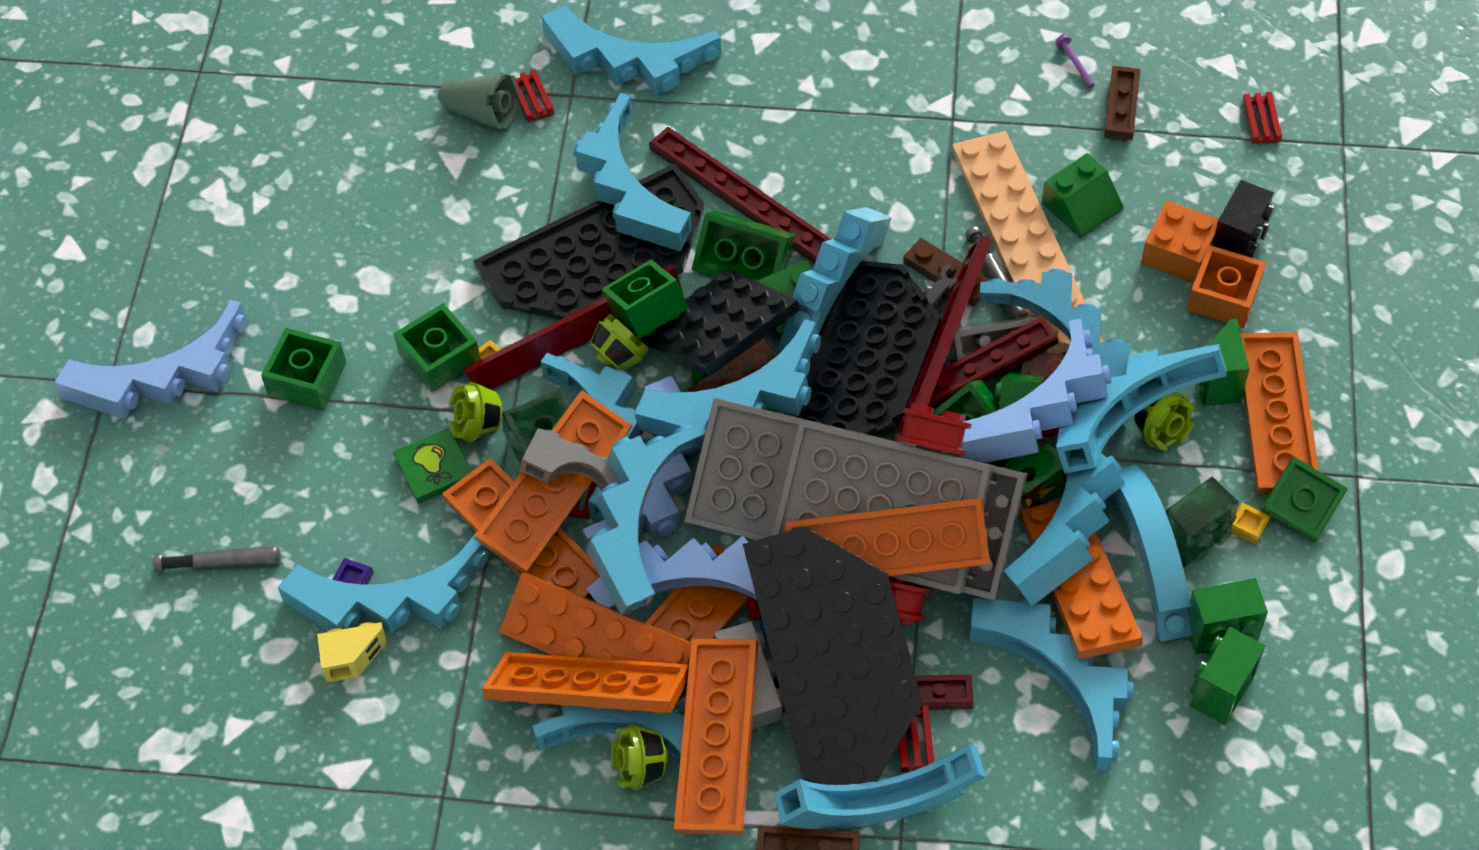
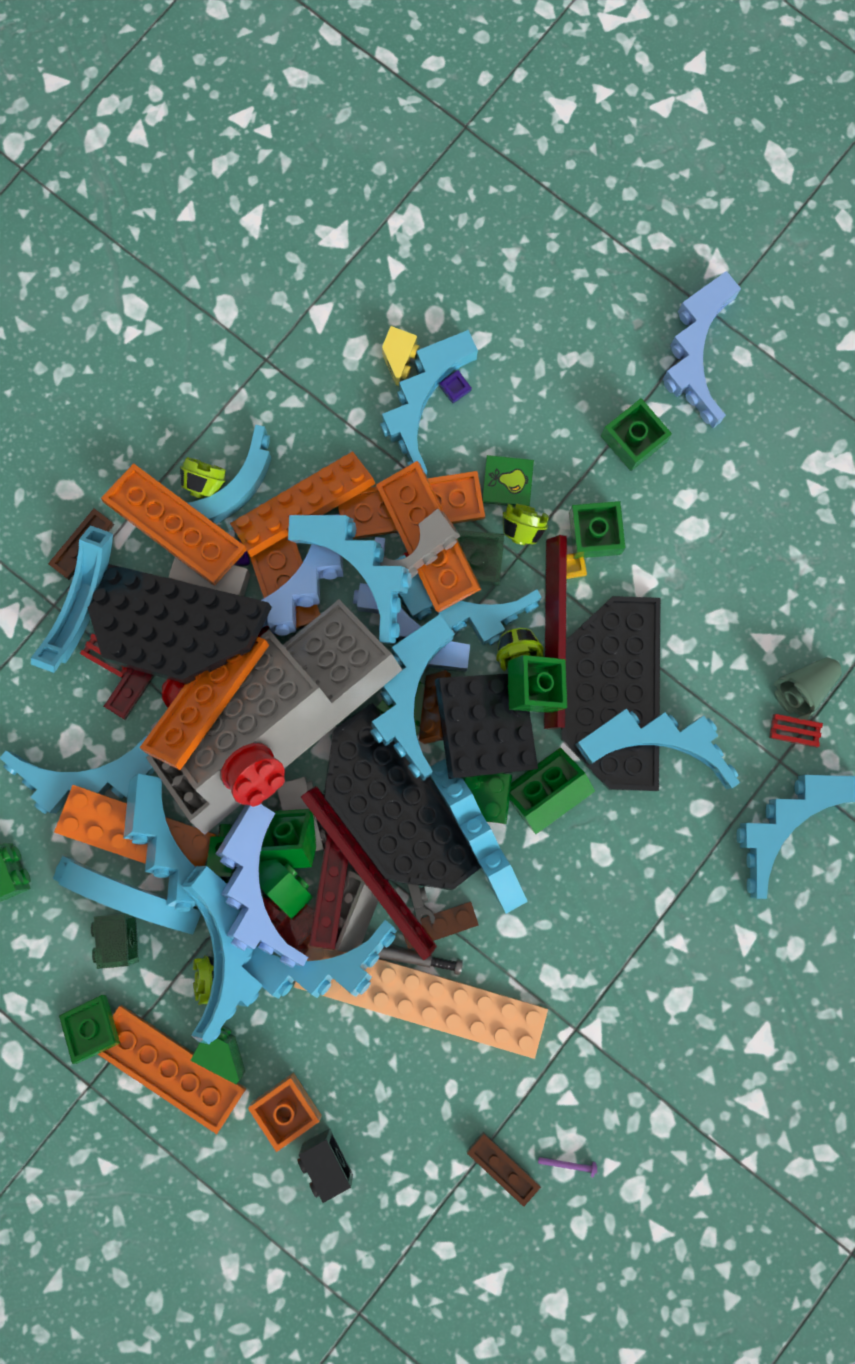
camera: 115 degrees right, 25 degrees up
flat silver piece [153,546,281,573] -> none
orange plate [482,652,689,714] -> none
dark red tile [649,127,832,264] -> none
green slope [1042,153,1124,239] -> none
orange brick [1141,200,1219,283] -> none
green brick [1188,578,1268,655] -> none
yellow tile [1227,502,1271,545] -> none
red tile [1242,92,1282,144] -> none

